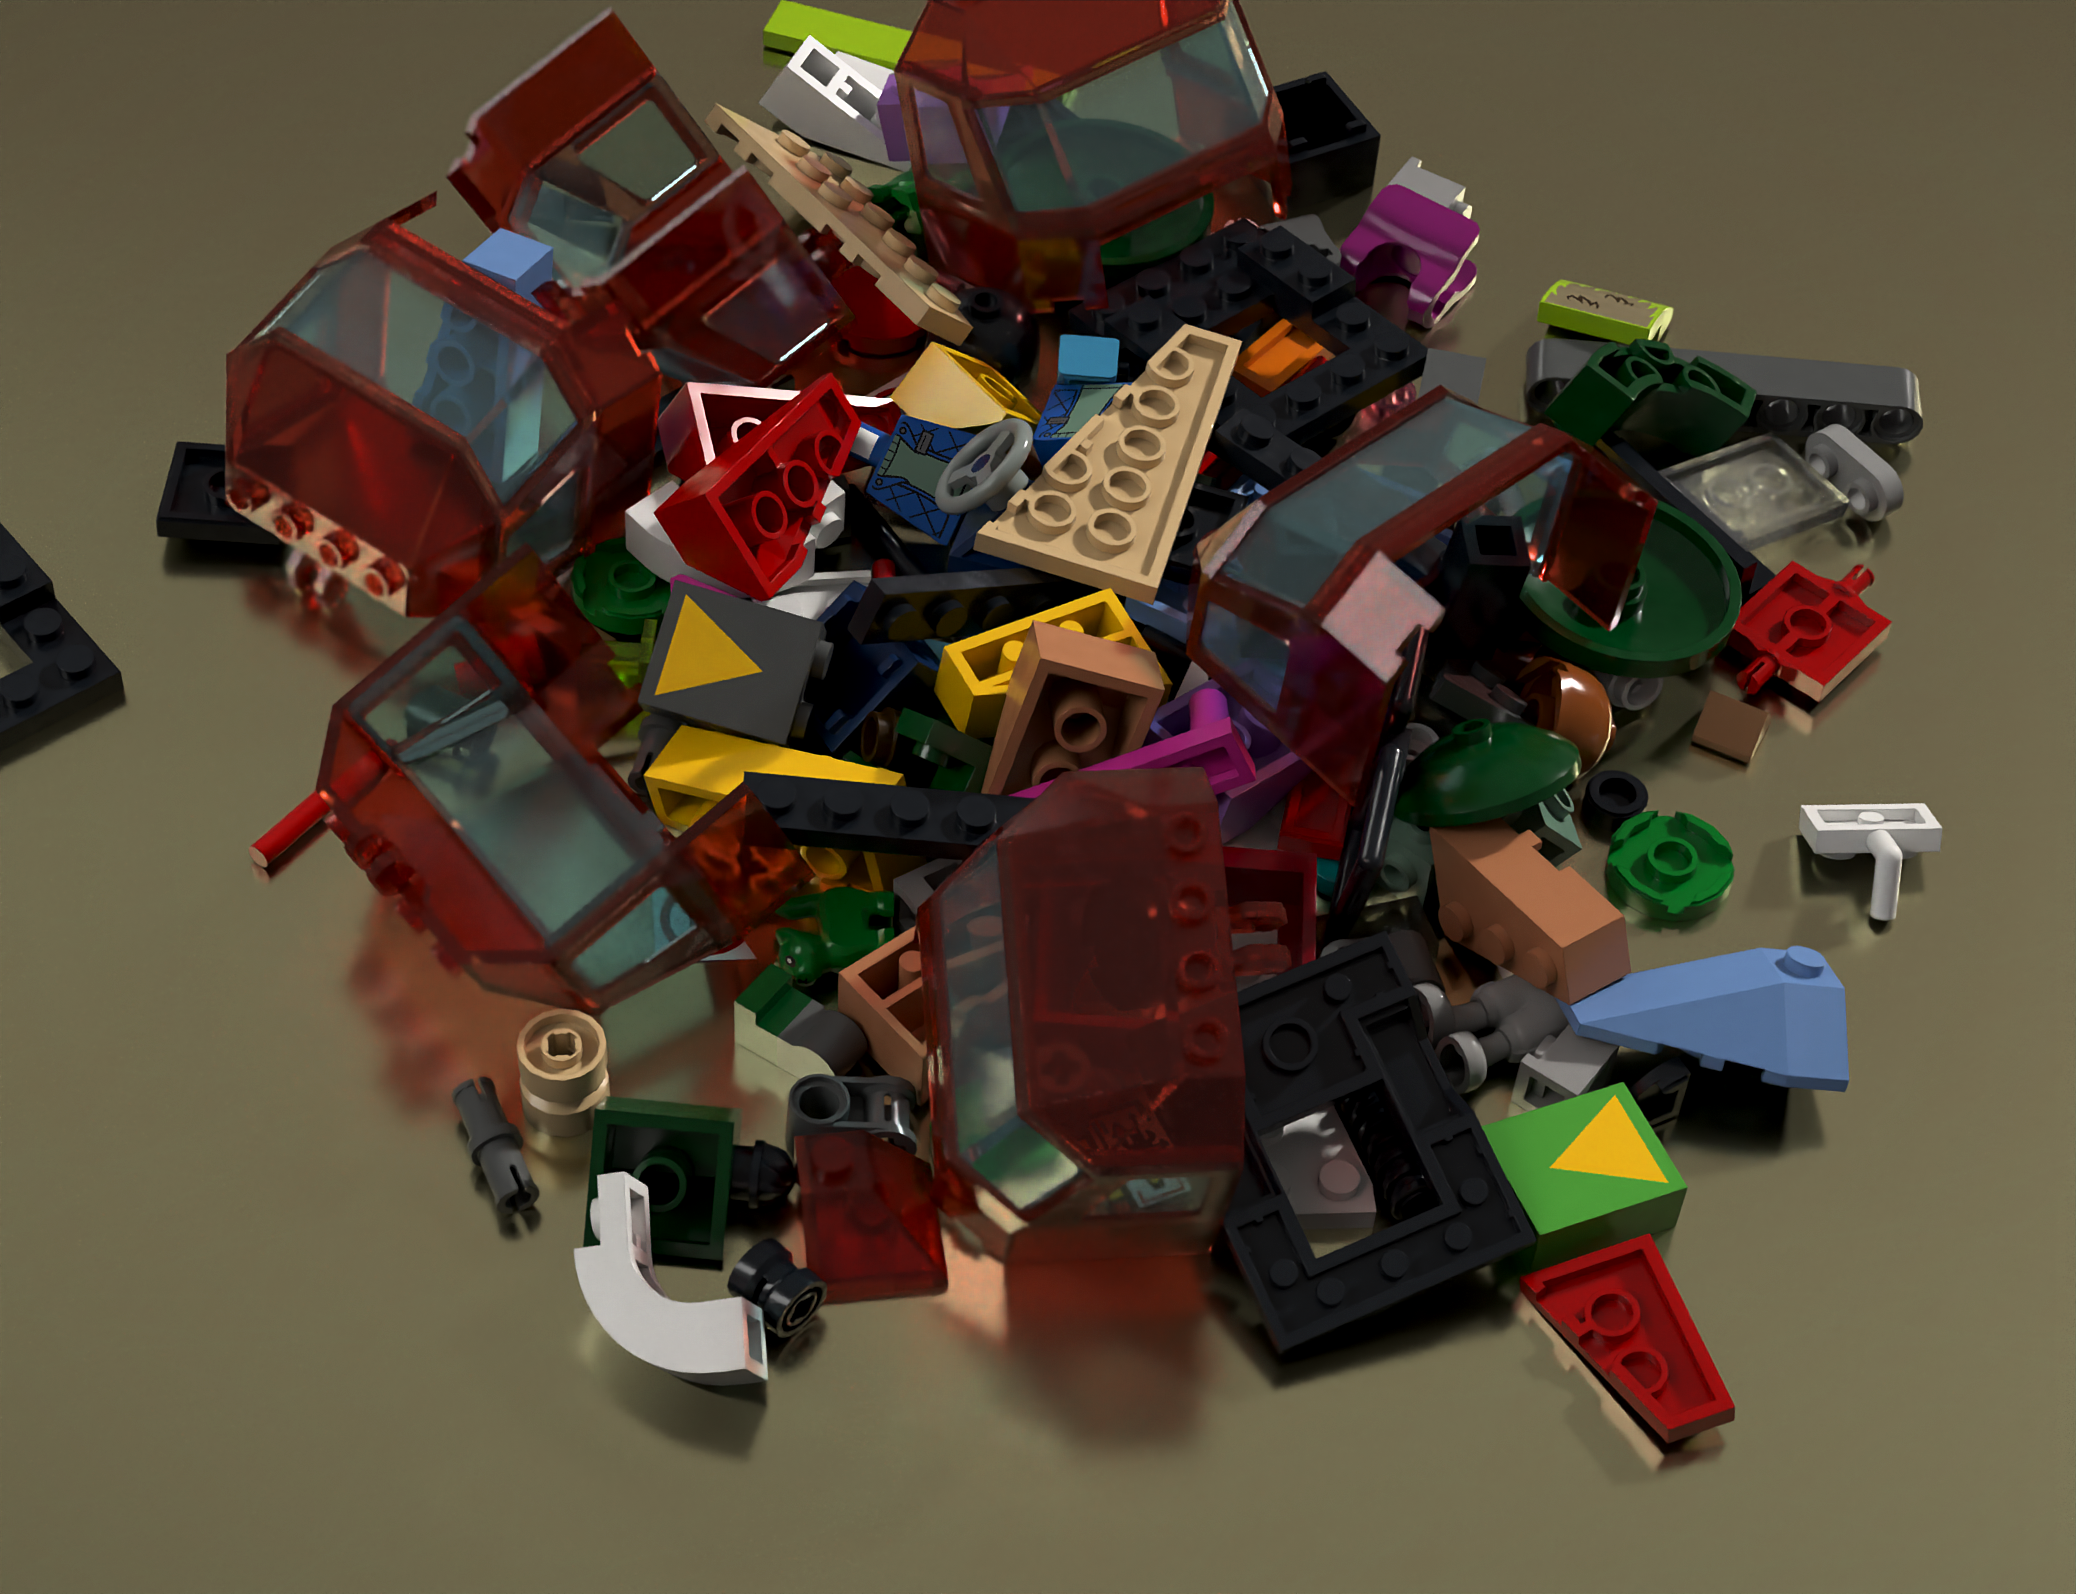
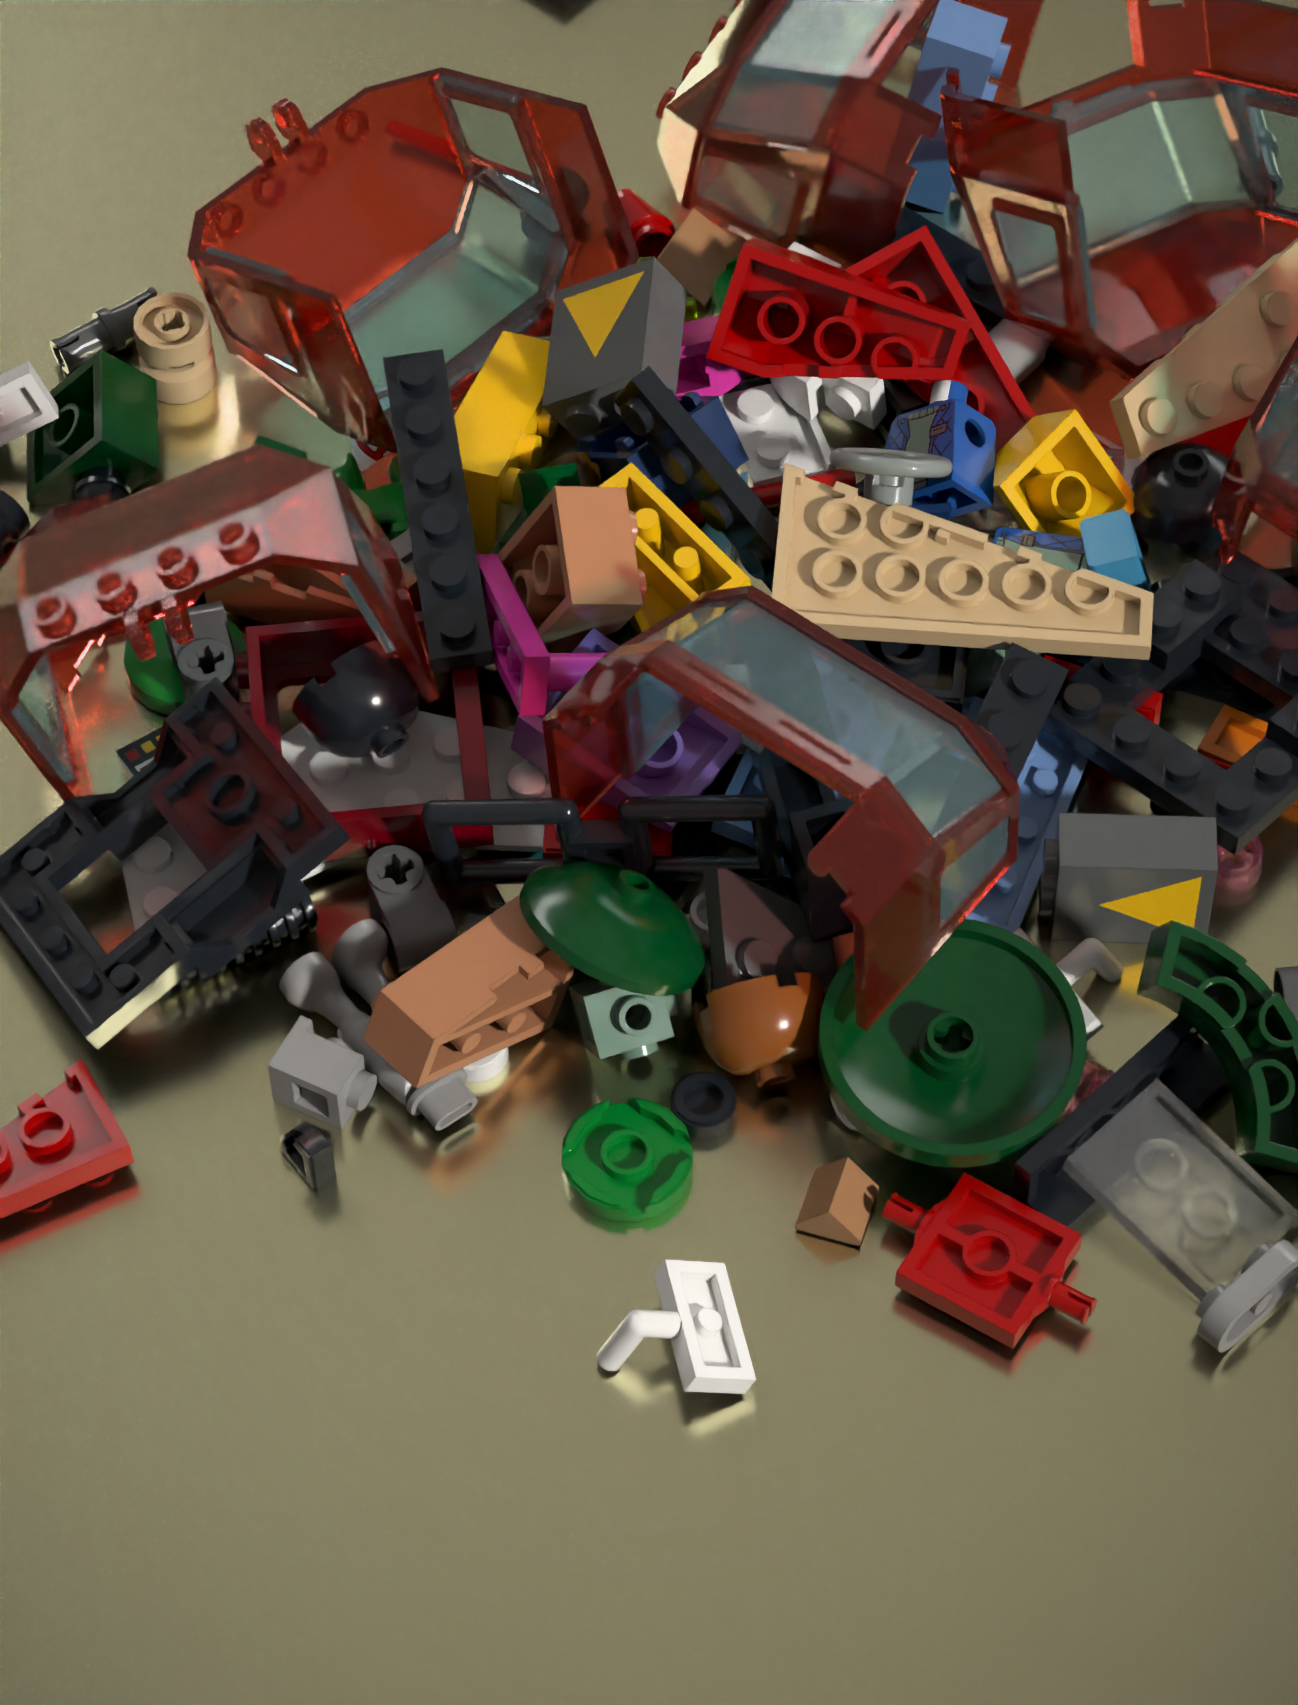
camera: 85 degrees right, 5 degrees up
bright green brick [1481,1082,1688,1273] -> none
medium blue wedge [1555,946,1849,1092] -> none

